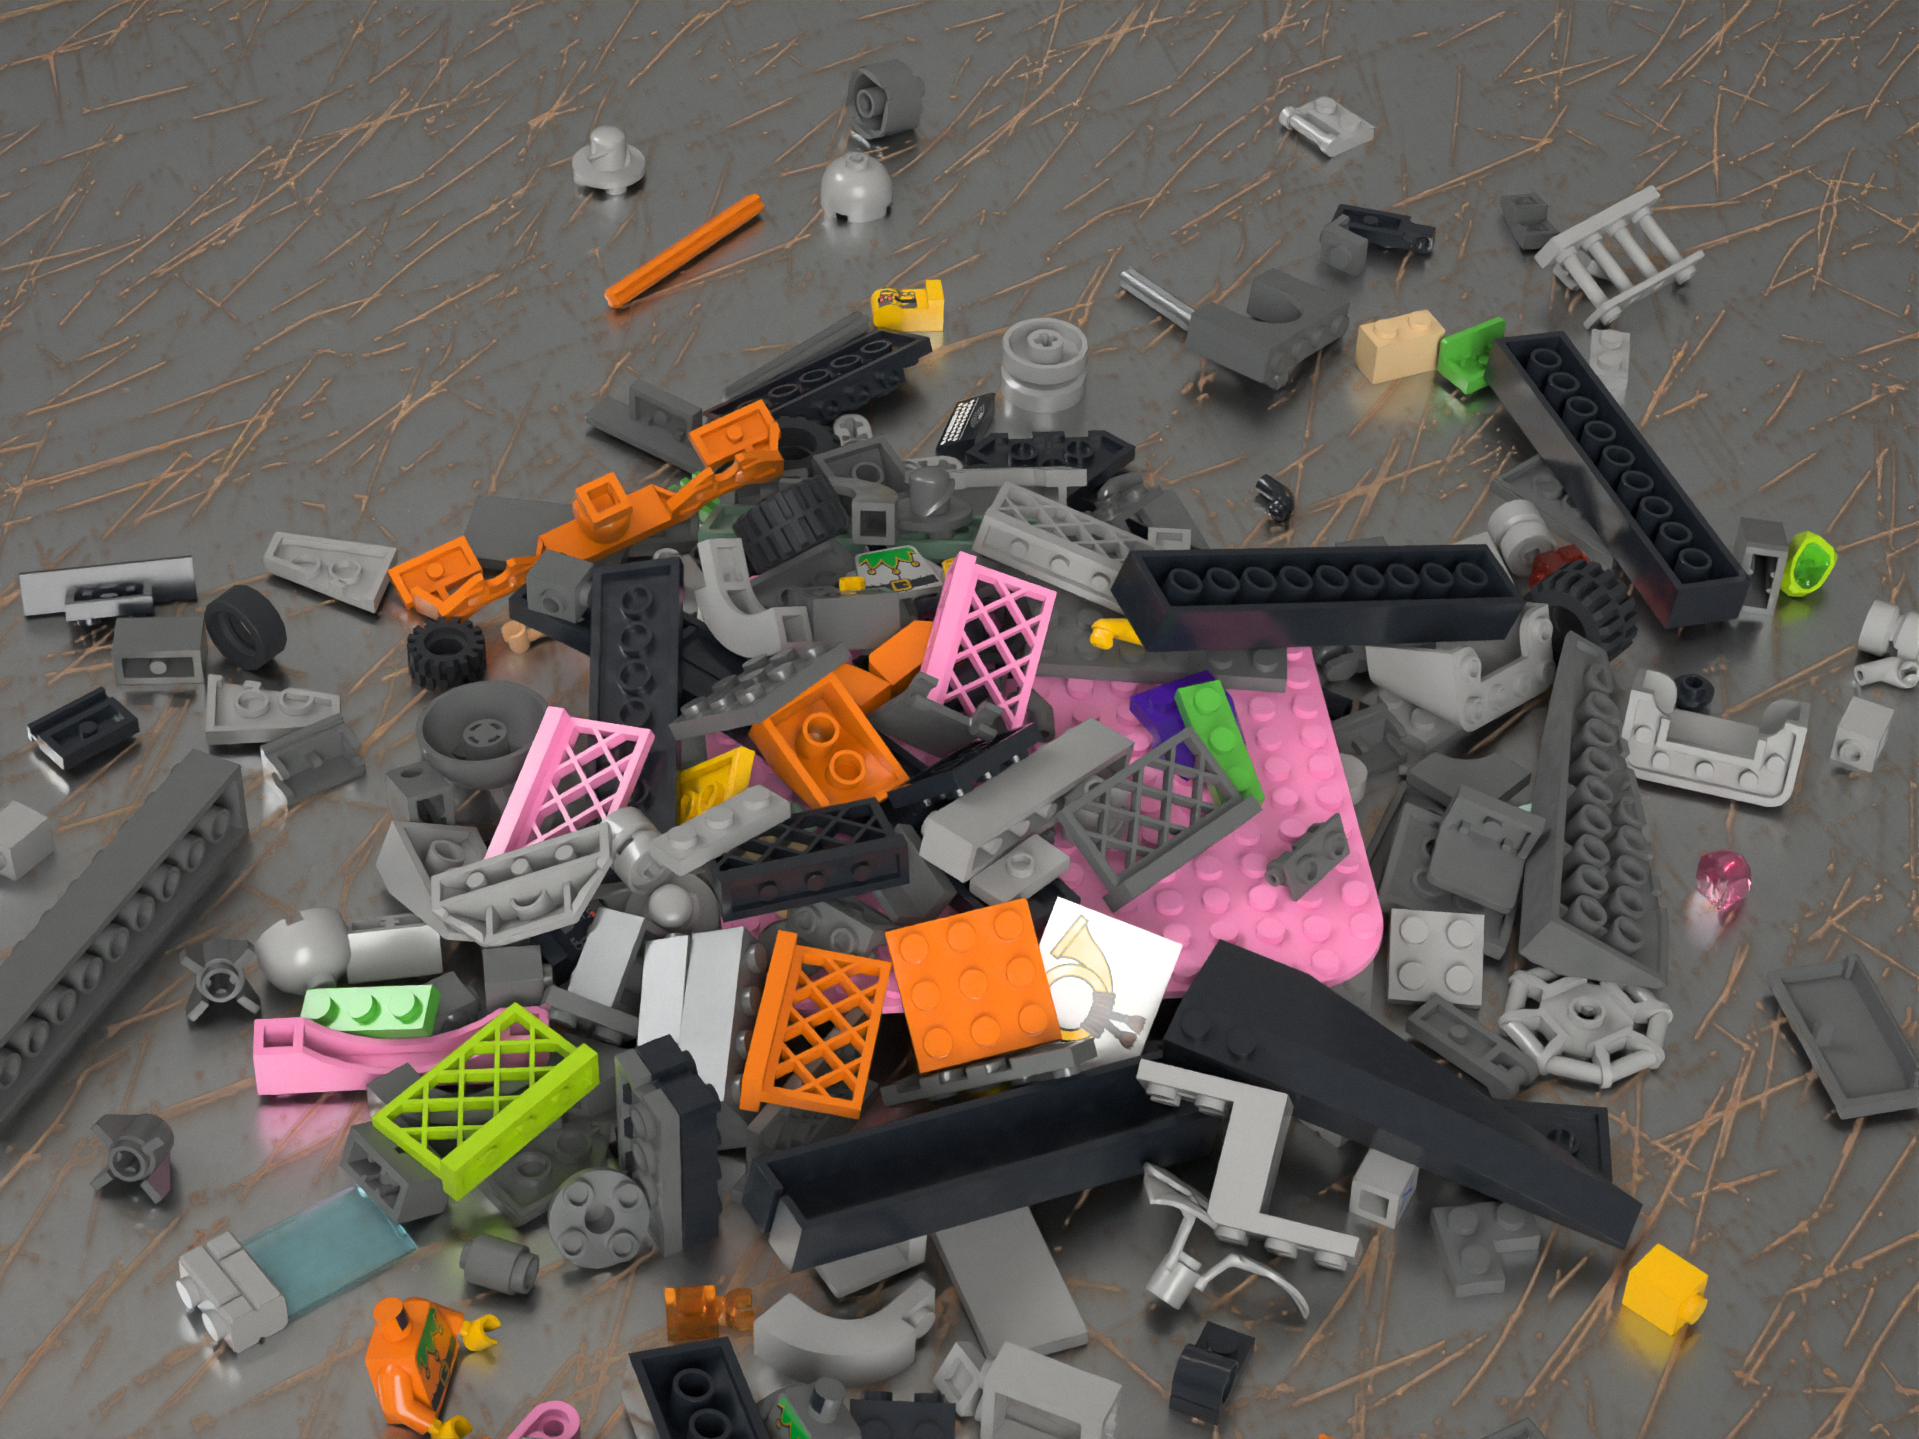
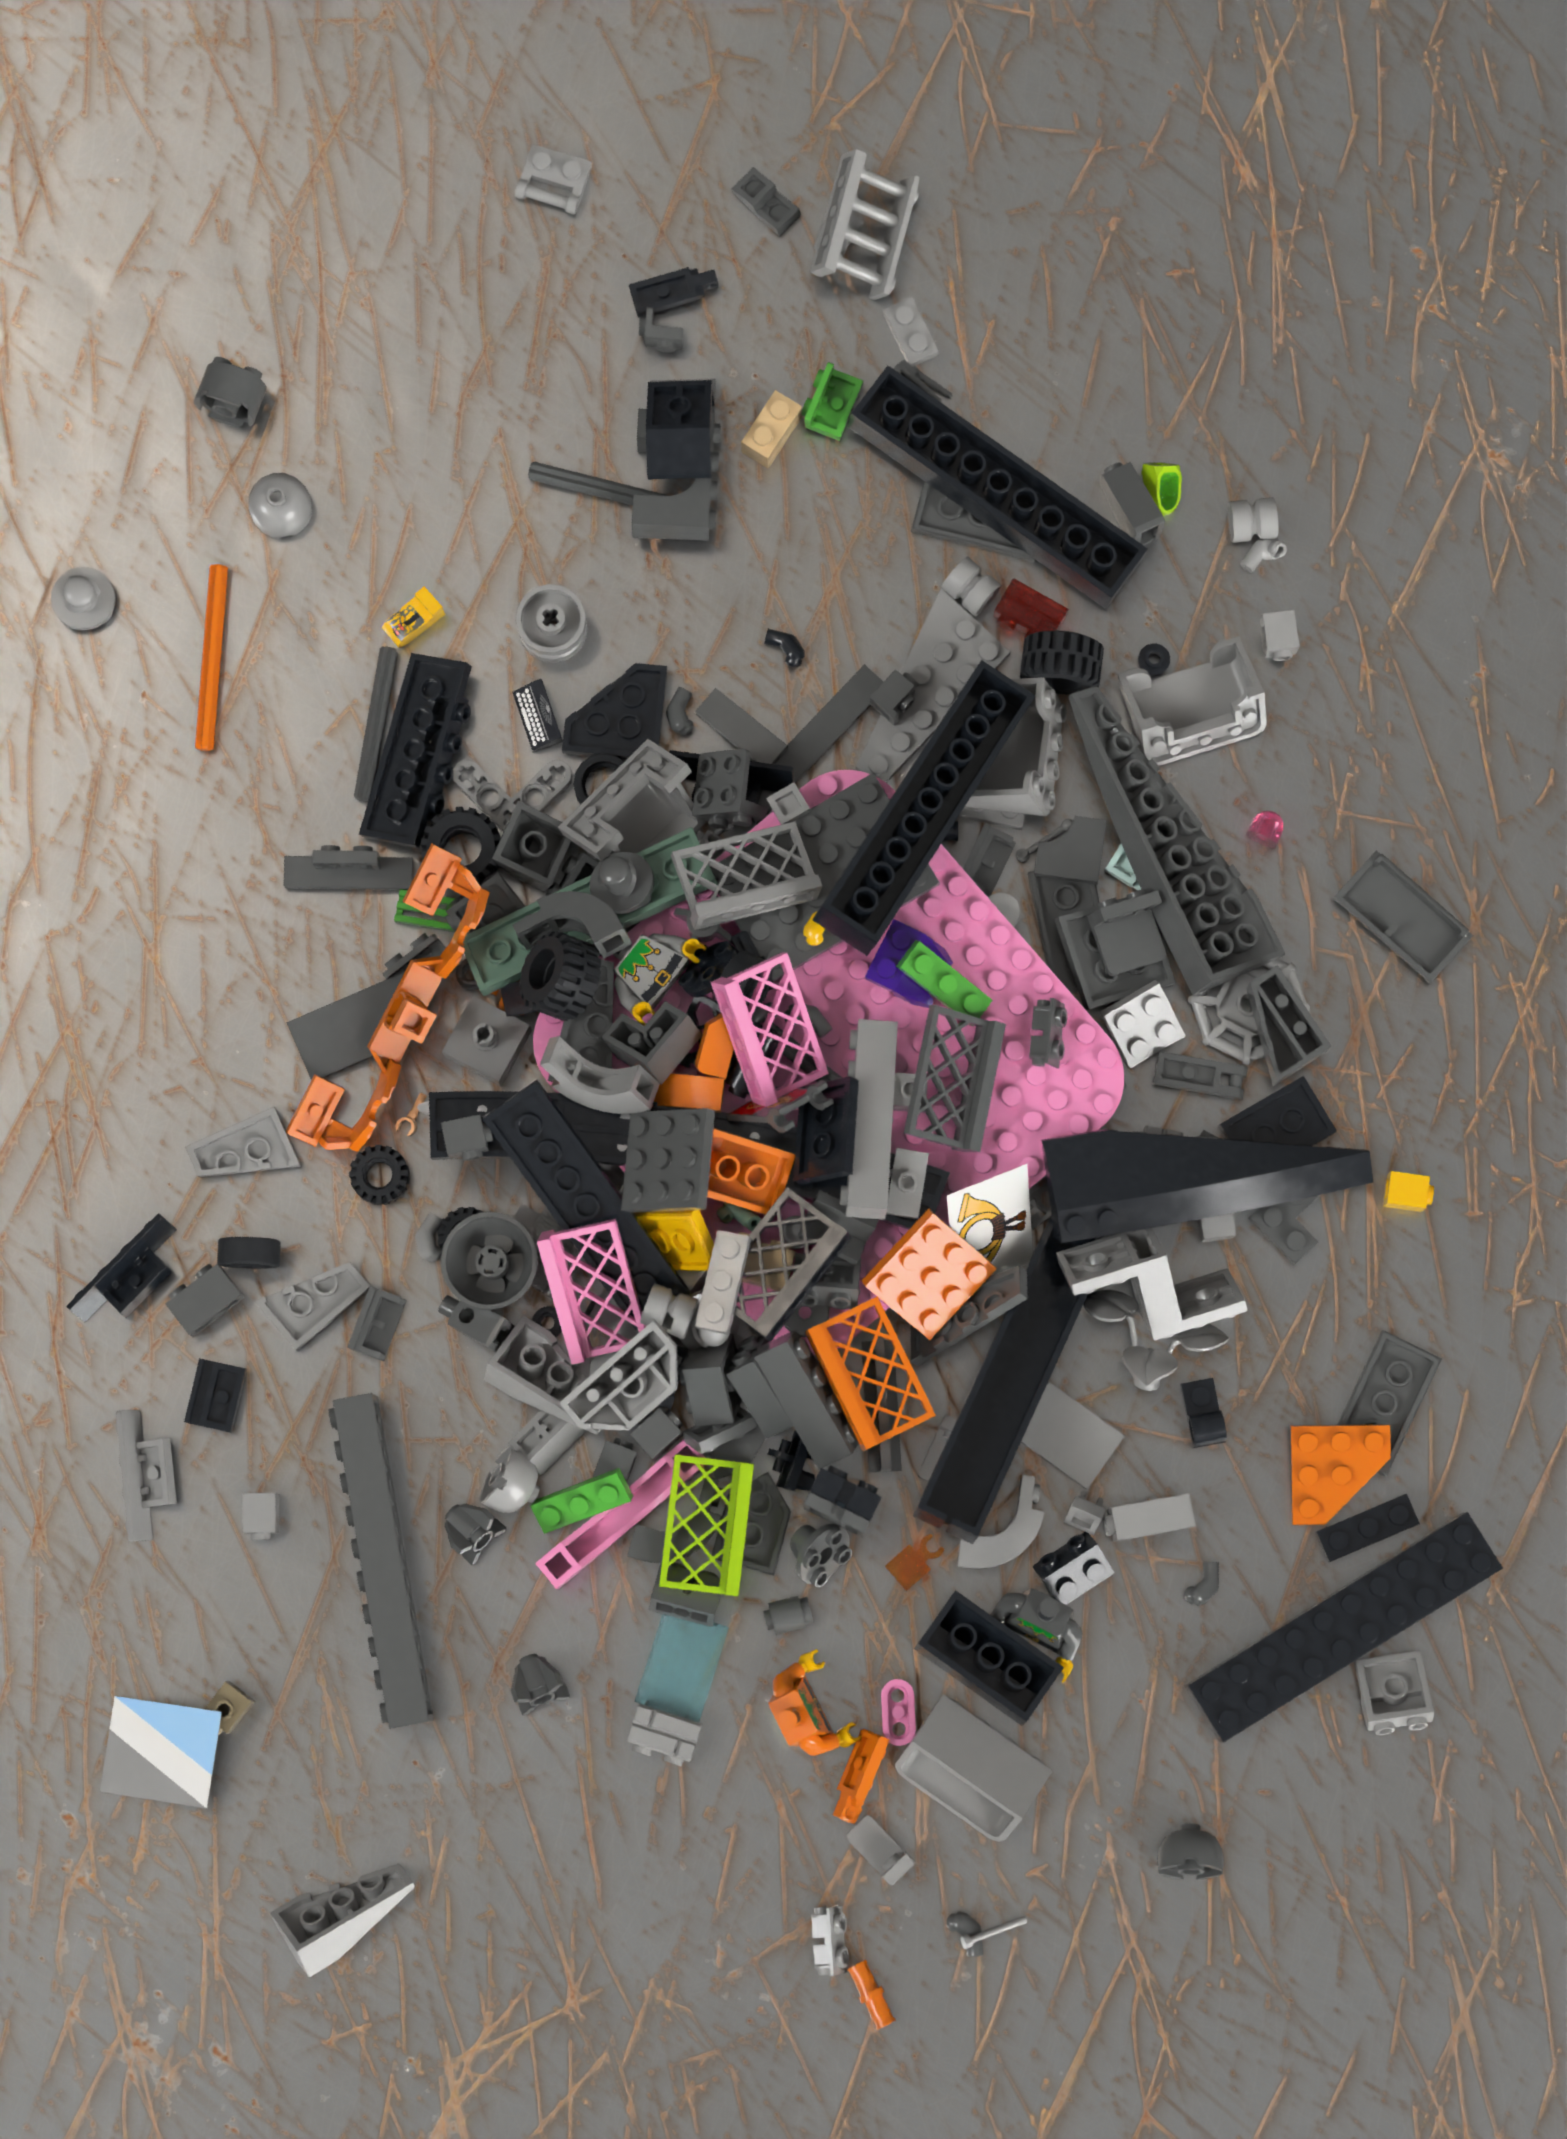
camera: 30 degrees left, 40 degrees up
none -> black slope [646,379,716,480]
none -> dark grey wedge [1246,965,1332,1086]

